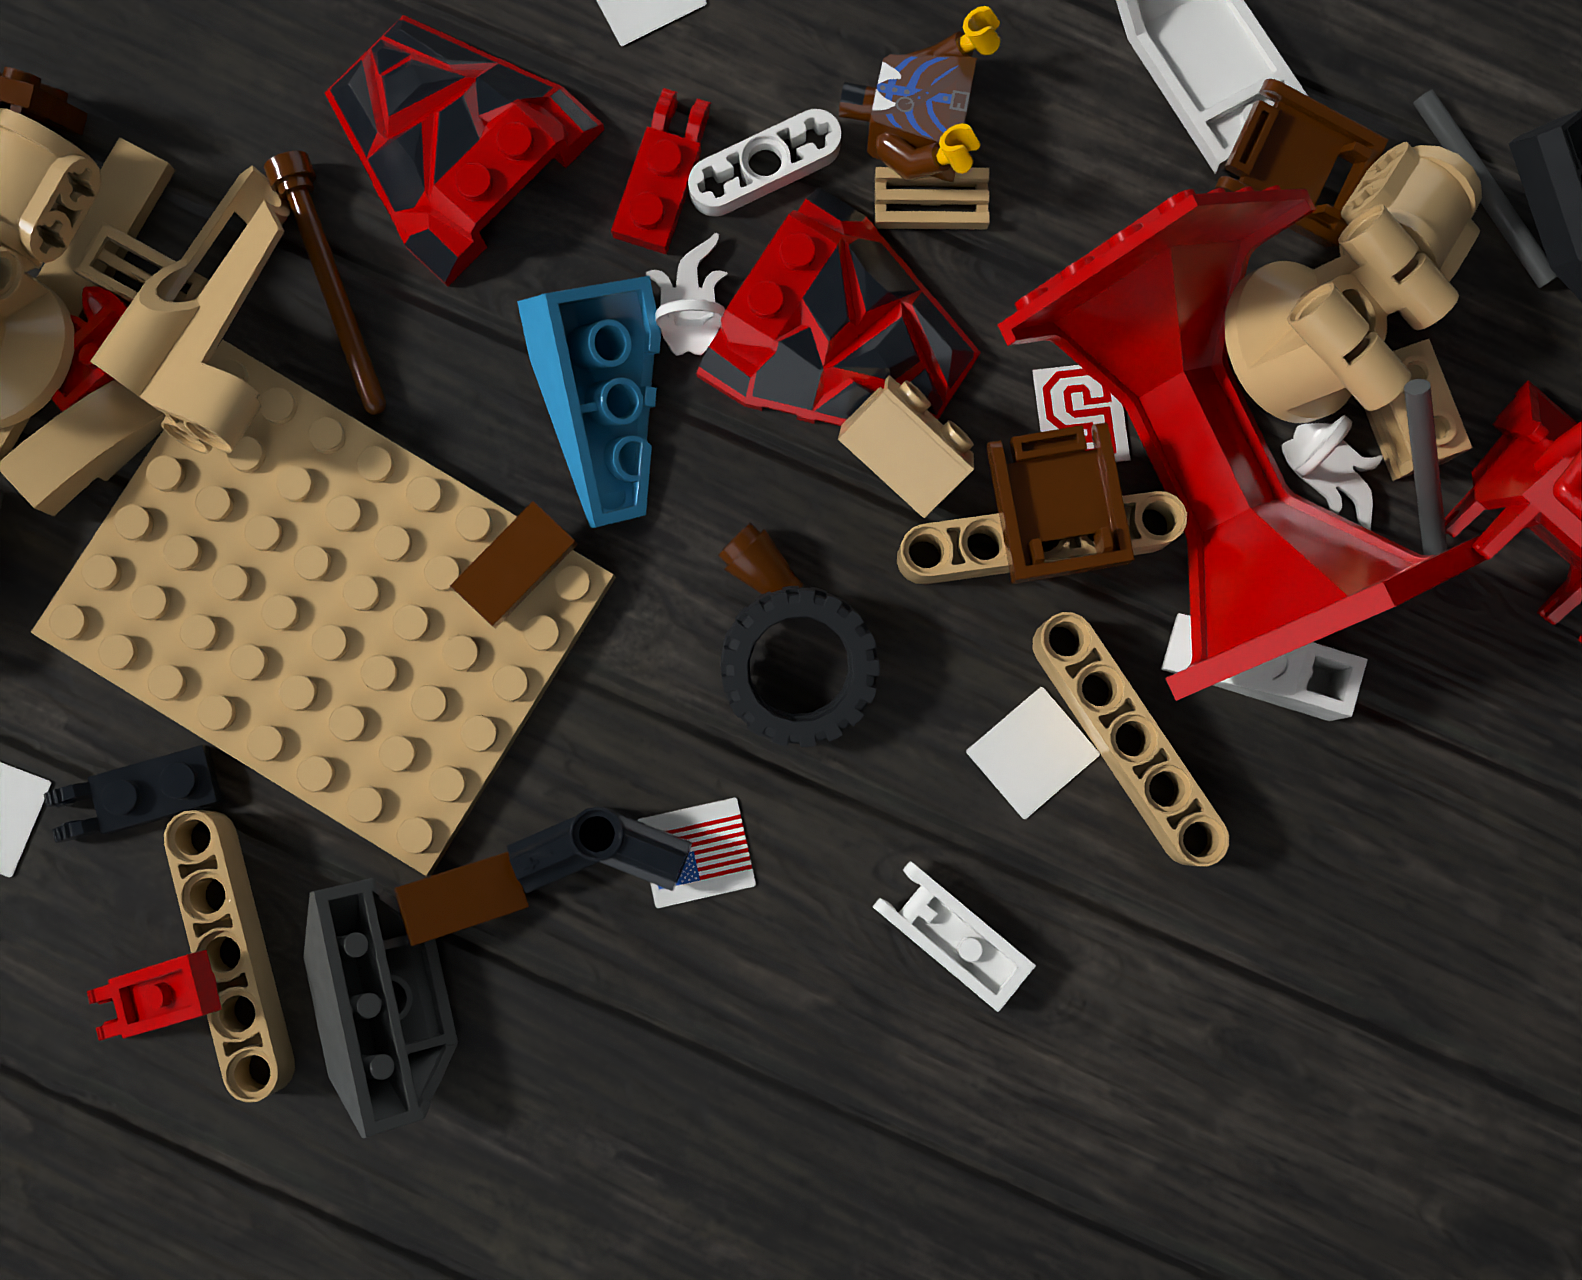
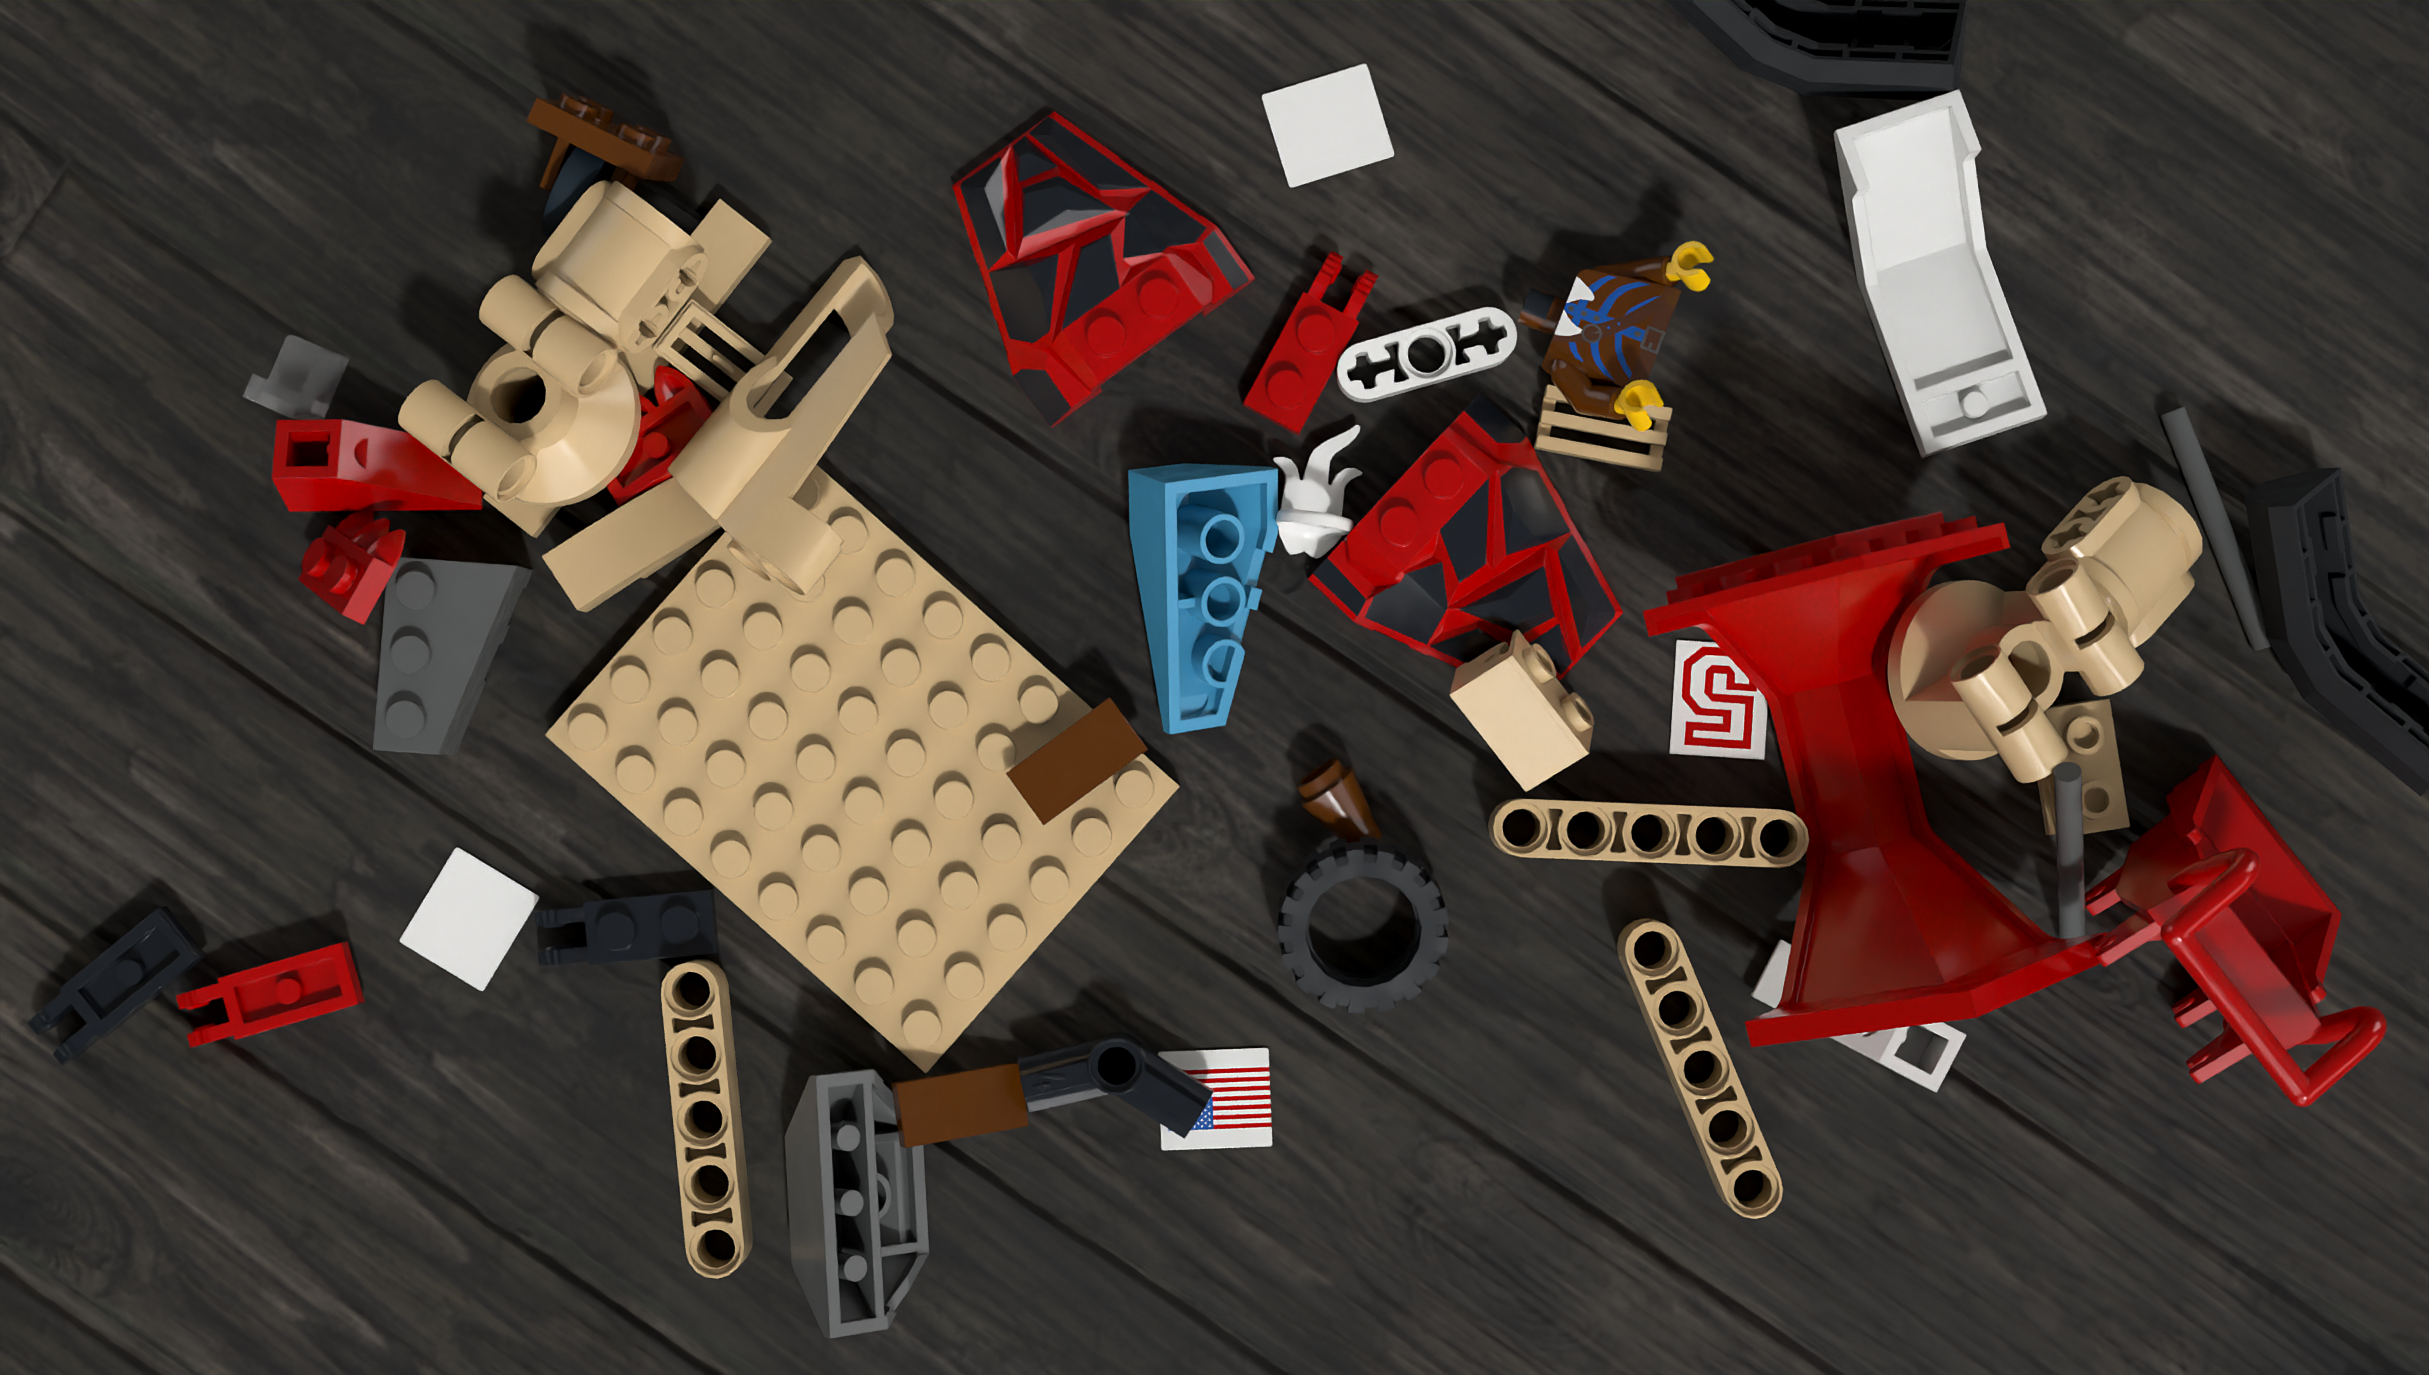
camera: 10 degrees right, 5 degrees up
red hinge [87,949,222,1041] -> none
reddish brown piece [264,151,386,415] -> none
white hinge [873,861,1036,1012] -> none
white sticker [966,687,1100,819] -> none
reddish brown container [987,422,1135,584] -> none
reddish brown container [1215,79,1389,248] -> none
white piece [1281,415,1383,531] -> none

